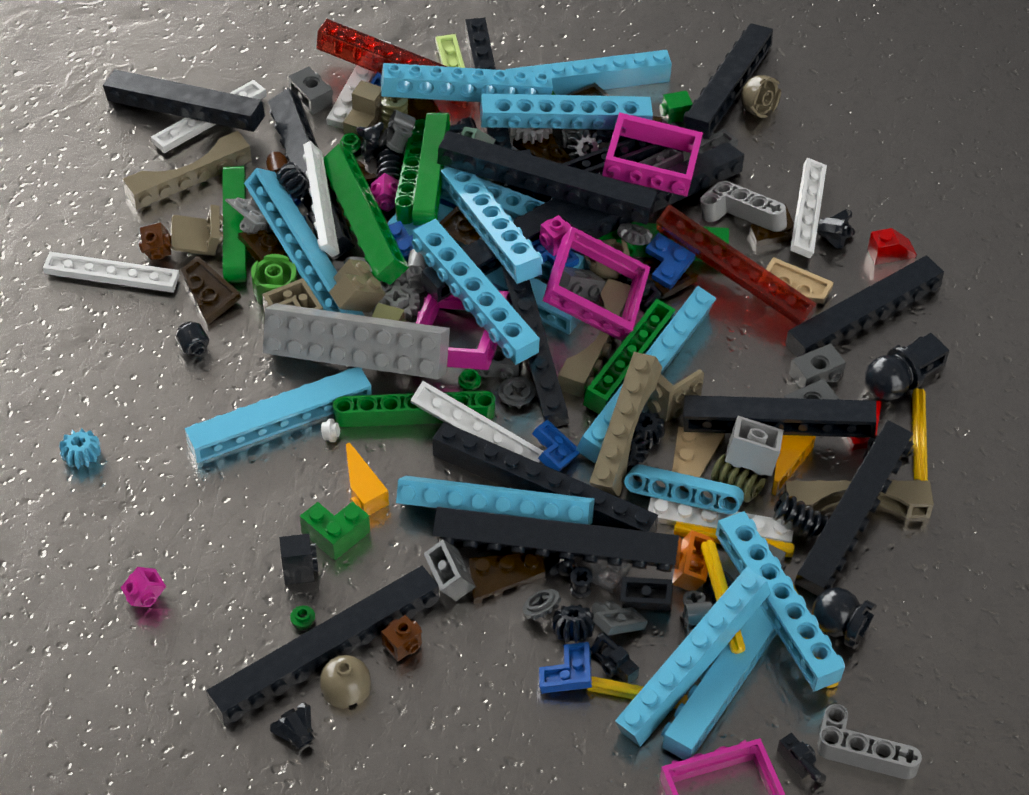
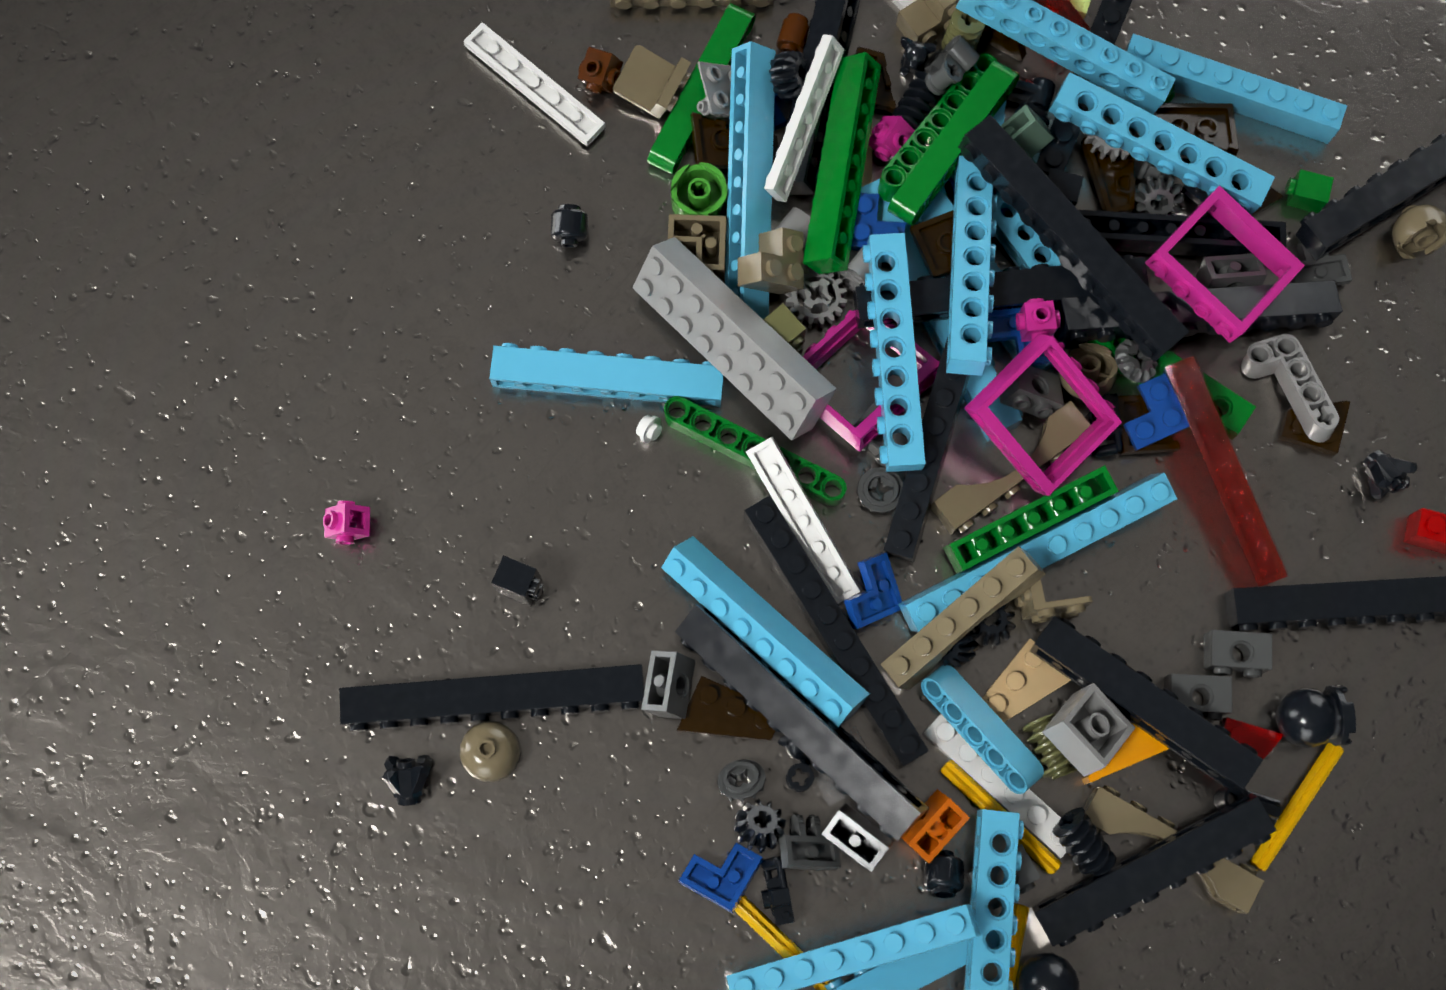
camera: 30 degrees right, 25 degrees up
medium azure gear [59,428,101,469] -> none
dark brown wing [181,256,242,325] -> none
green plate [290,605,316,630] -> none
green brick [300,501,370,561] -> none
green plate [340,133,361,152] -> none
light orange slope [346,442,389,515] -> none
reddish brown brick [381,615,422,661] -> none
green plate [458,369,481,391] -> none
dark grey piece [682,590,712,638] -> none
yellow axle [701,540,745,654] -> none
tan wing [753,257,834,304] -> none
white plate [790,158,827,258] -> none
black brick [901,333,949,376] -> none

